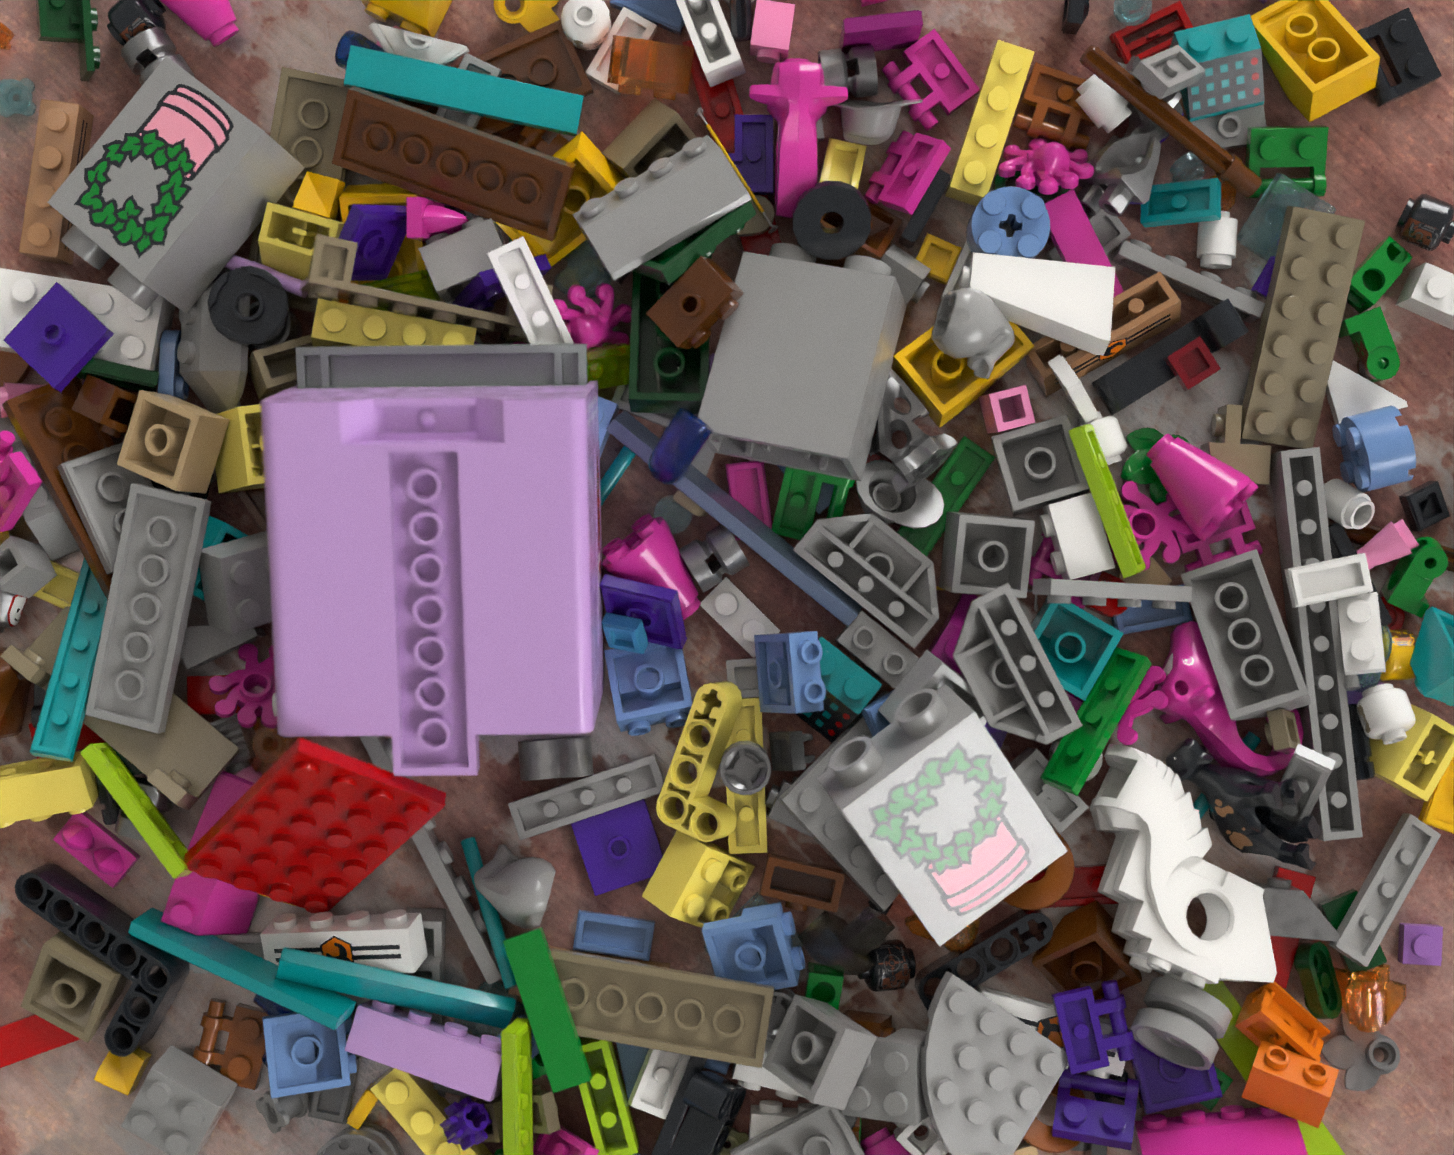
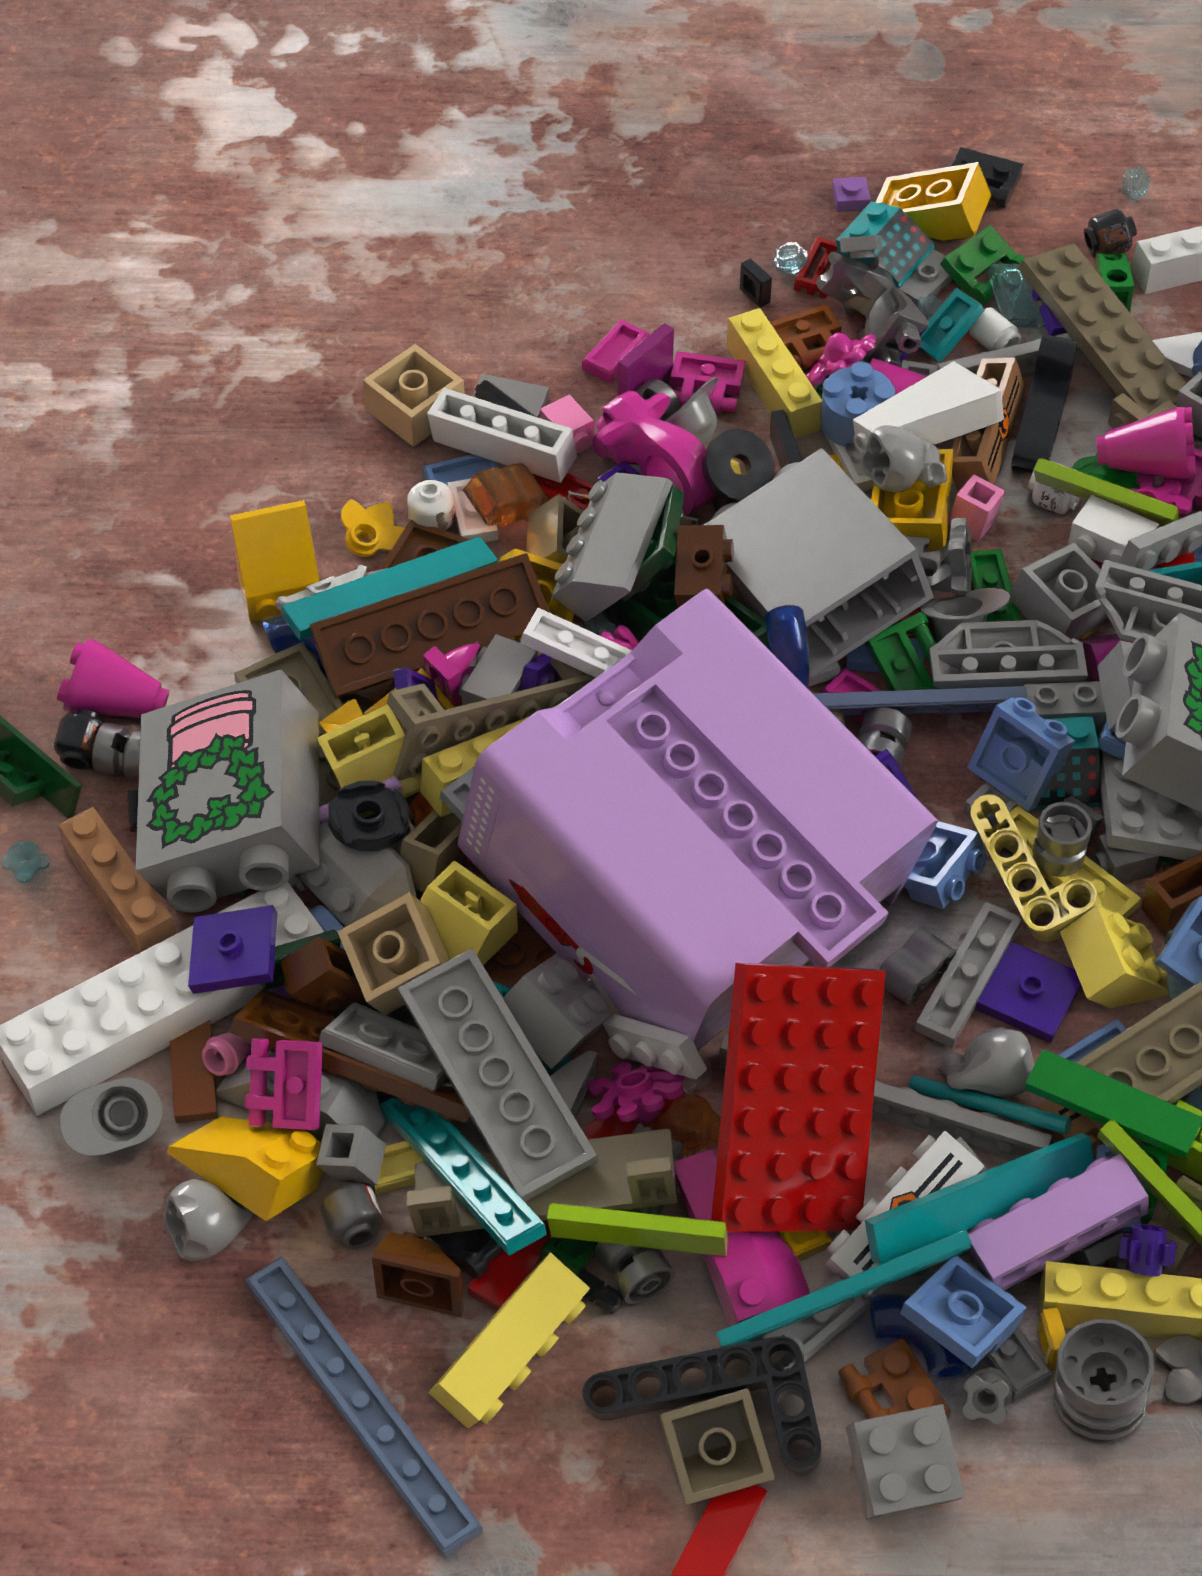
camera: 45 degrees left, 35 degrees down
dark pink tile [53,812,141,888] -> none
yellow slope [94,1048,152,1096] -> none
white plate [700,577,780,658] -> none
dark pink plate [864,130,951,215] -> none
light grey brick [991,414,1090,516] -> none
white tile [1048,355,1098,424] -> none
white brick [1075,74,1132,133] -> none
reddish brown axle [1080,45,1262,198] -> none
dark red plate [1164,336,1221,391] -> none
green leg [1339,306,1400,382] -> none

